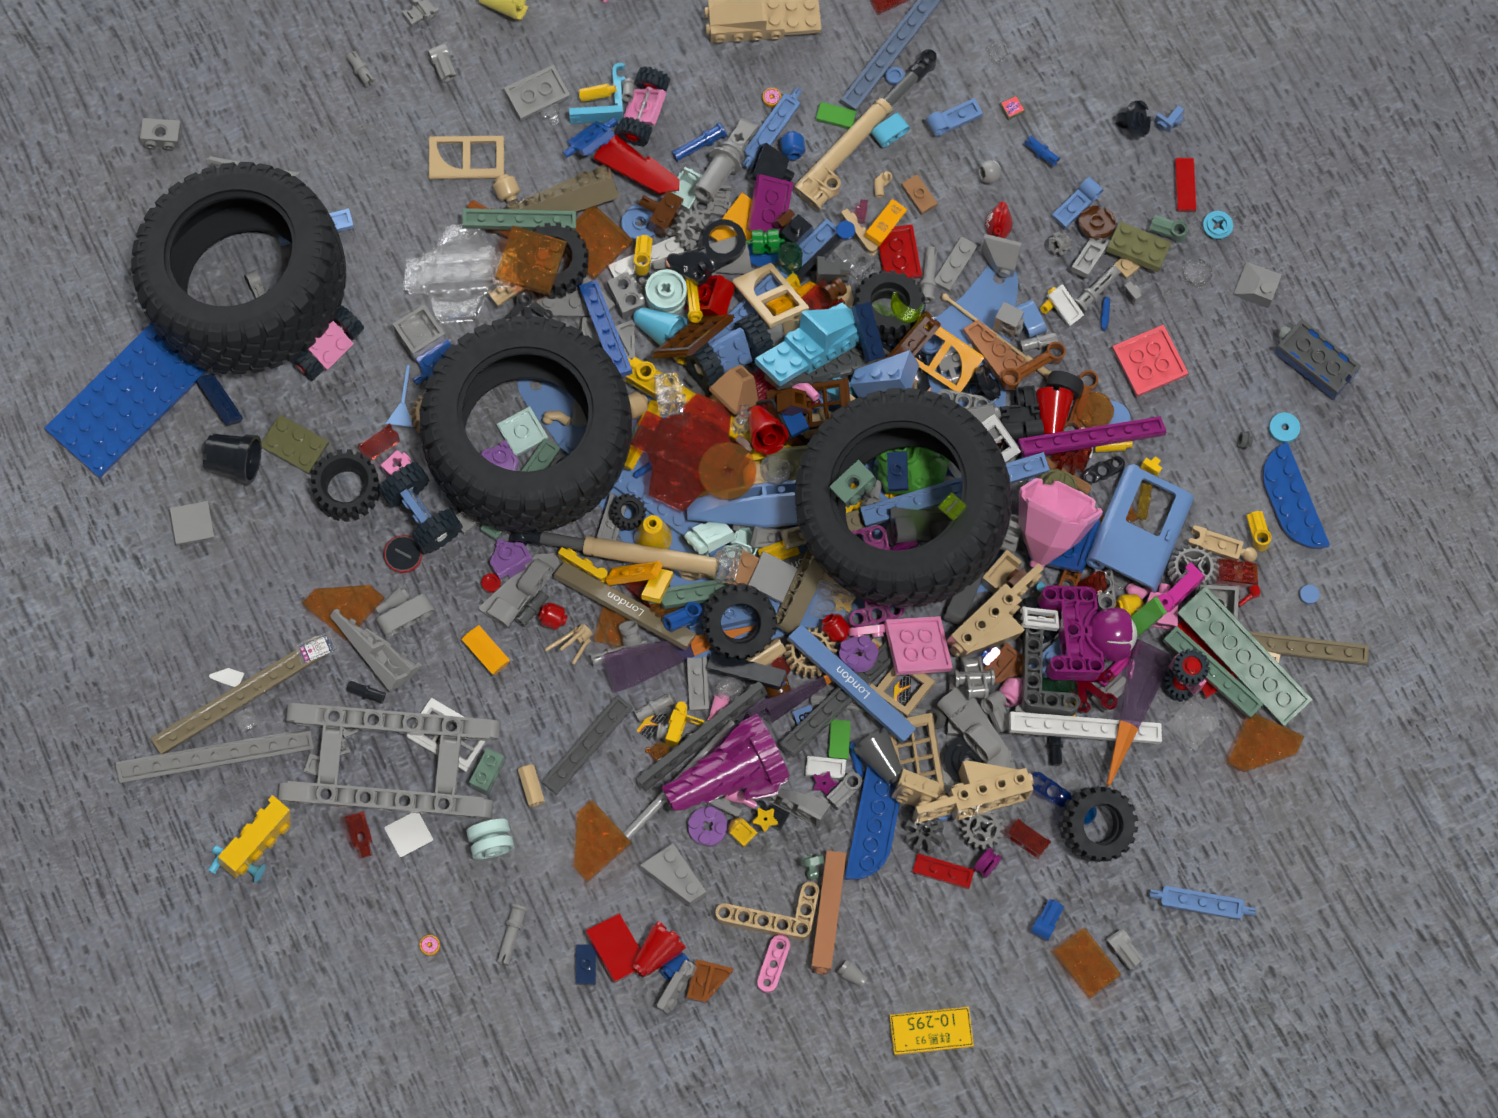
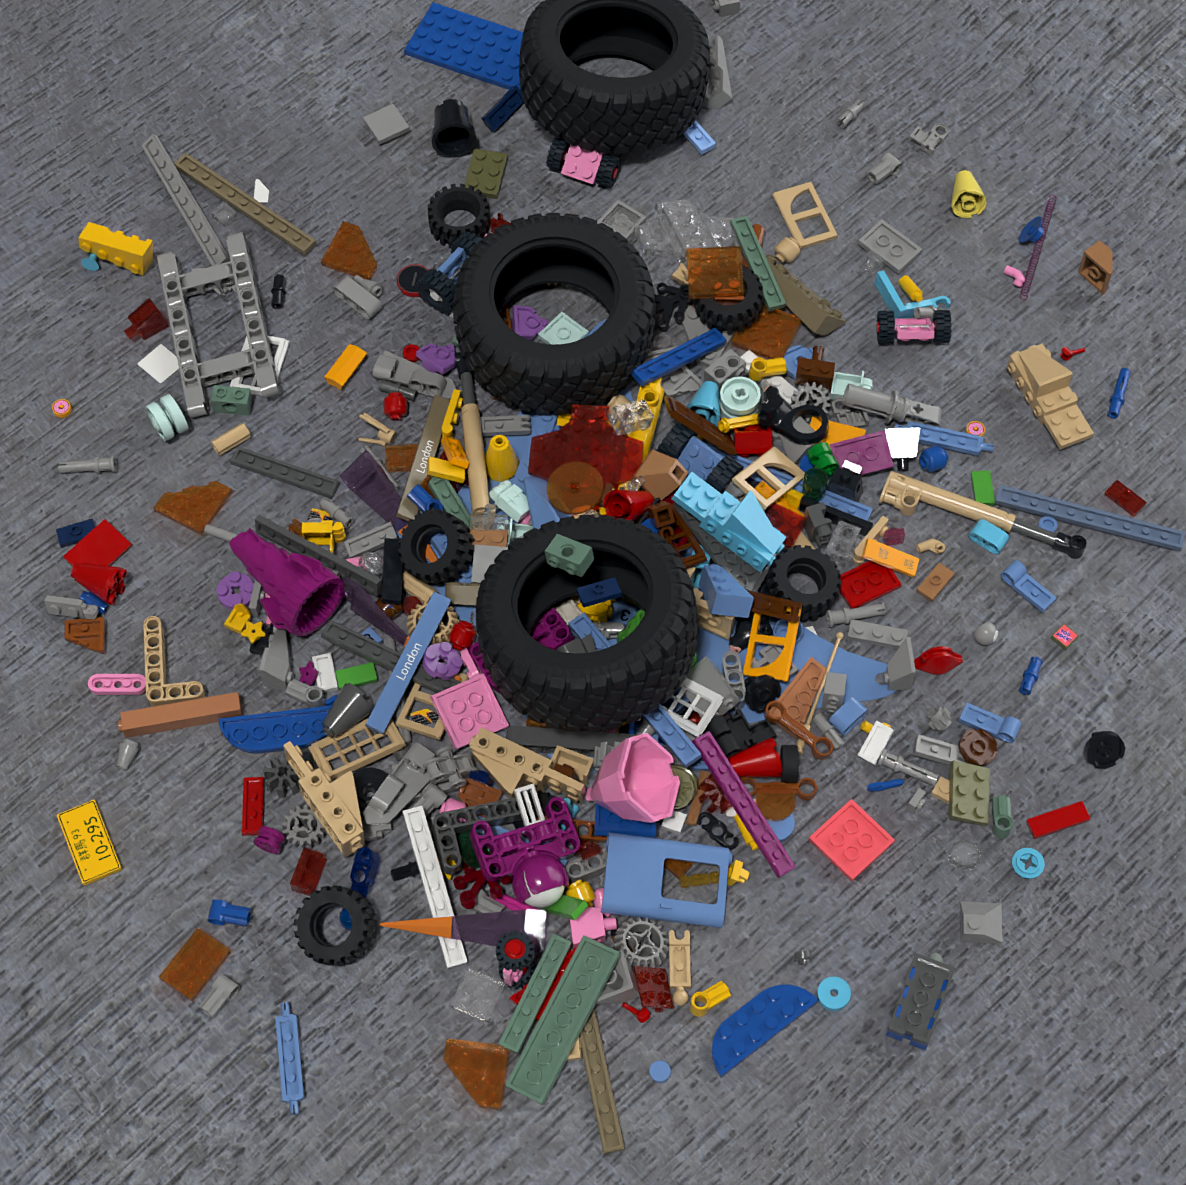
camera: 75 degrees right, 10 degrees down
clear tile [294,631,338,665] -> none
light grey wedge [330,609,422,691] -> none
blue plate [562,117,618,158] -> none
red panel [593,134,680,194] -> none
black tyre [610,493,647,530] -> none
light grey wheel [619,620,642,647] -> none
light grey wedge [640,844,706,907] -> none
blue pin [672,122,727,162] -> none
bright pink arm [792,383,820,401] -> none
sand green piece [798,853,824,880] -> none
reddish brown wheel [821,277,847,303] -> none
blue tile [836,221,855,241] -> none
dark blue plate [851,302,885,362] -> none
clear neon green helmet [891,292,925,323] -> none
tan bracket [892,769,940,808] -> none
clear neon green tile [938,493,967,521] -> none
medium blue bracket [1154,105,1184,133] -> none
dark pink leg [1158,562,1205,613] -> none

